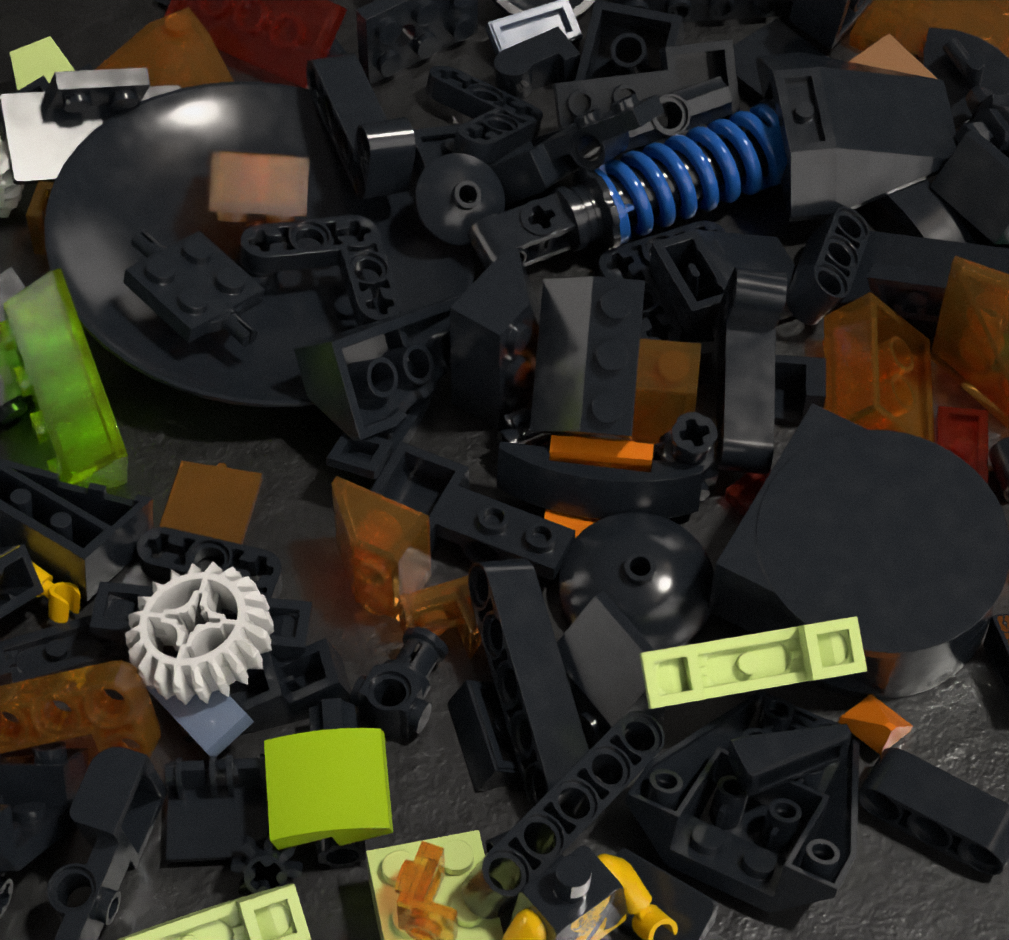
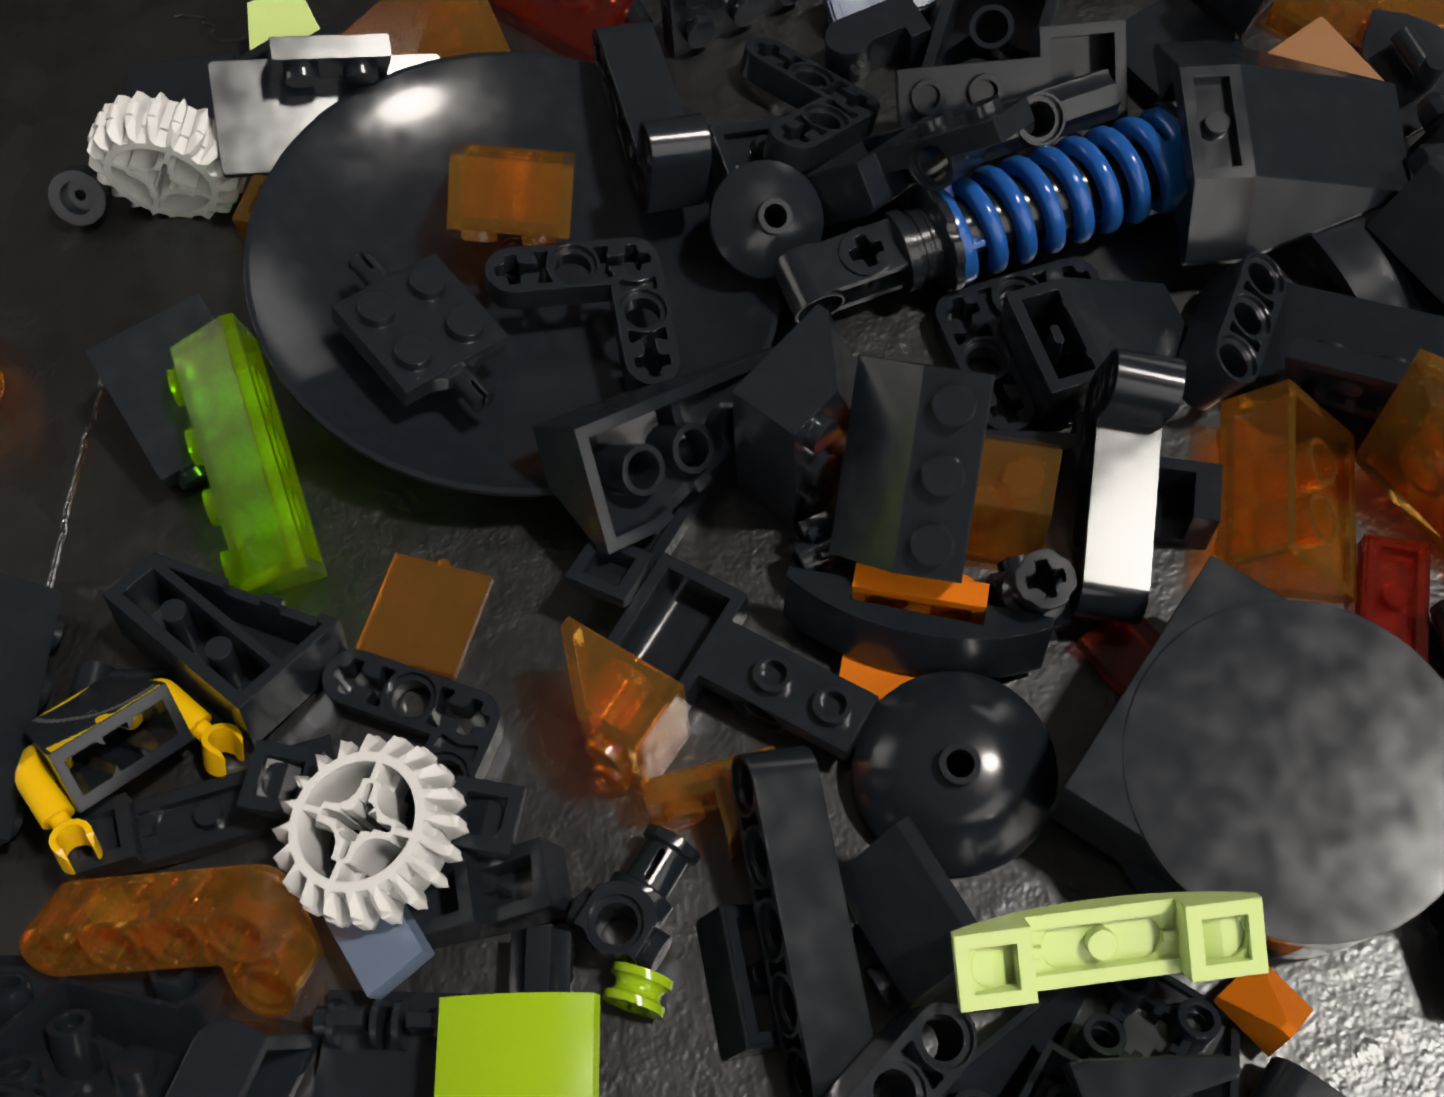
camera: 10 degrees right, 10 degrees up
none -> lime bush [602,961,674,1020]

